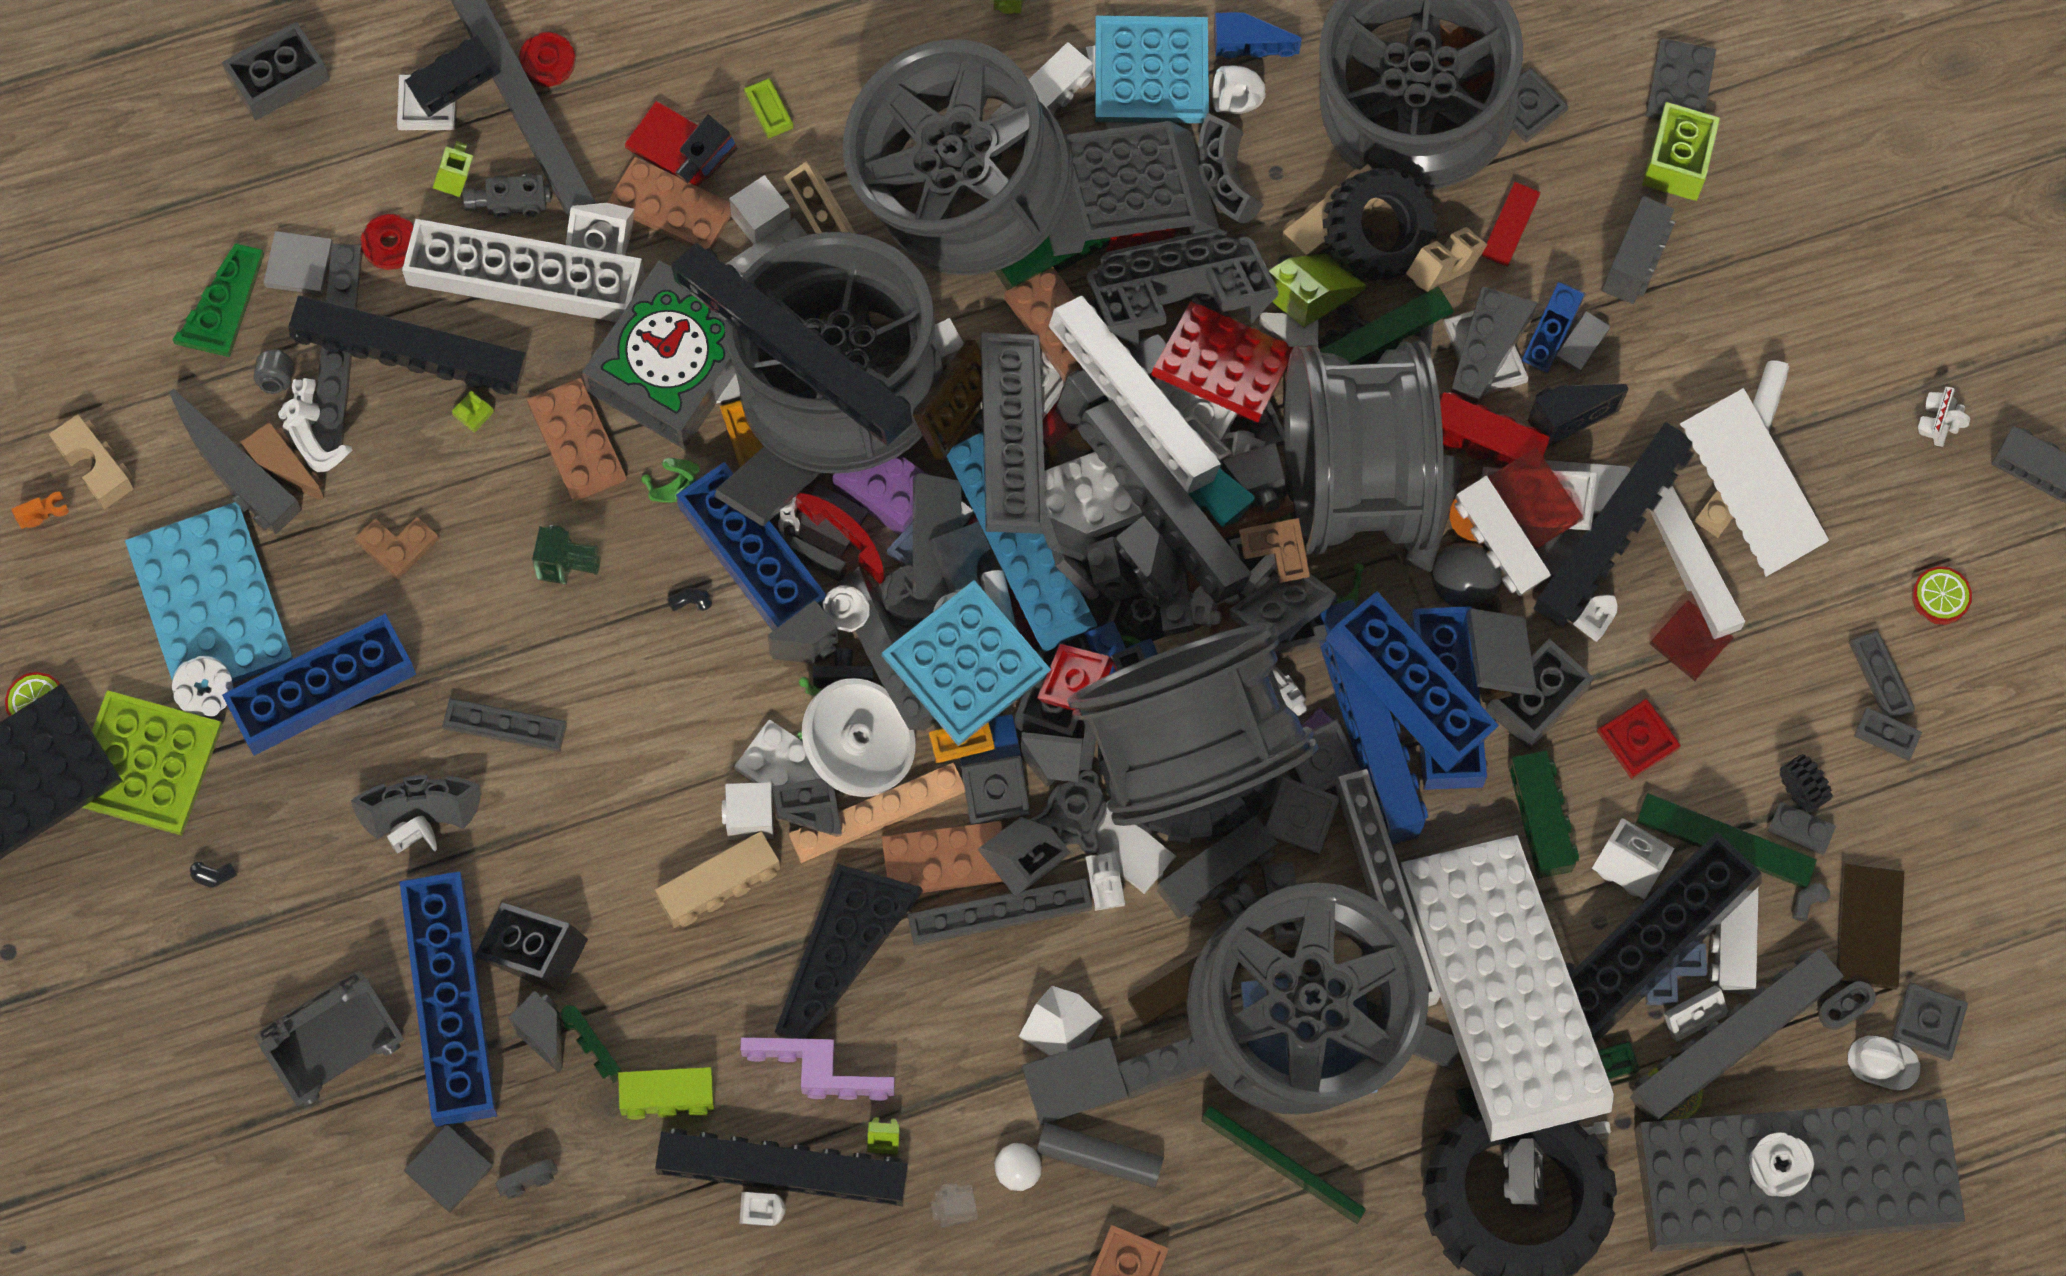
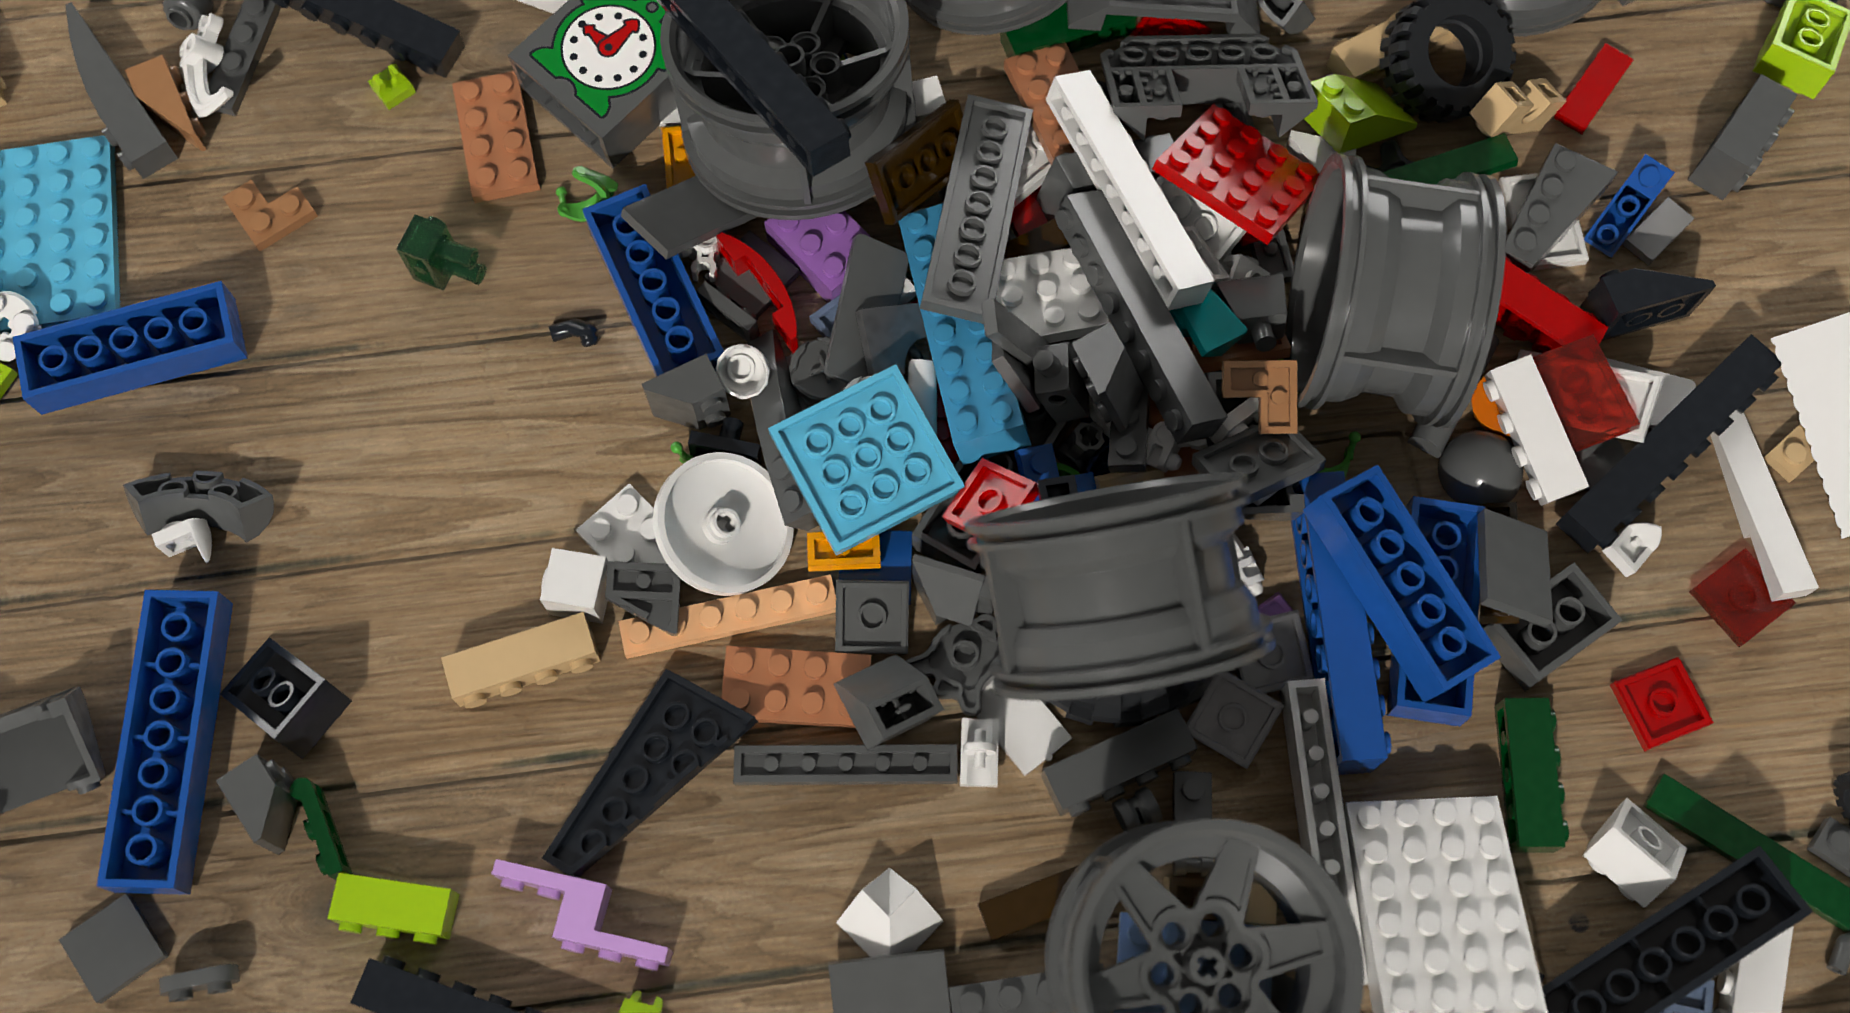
camera: 15 degrees right, 0 degrees up
dark grey tile [442,698,567,752] -> none

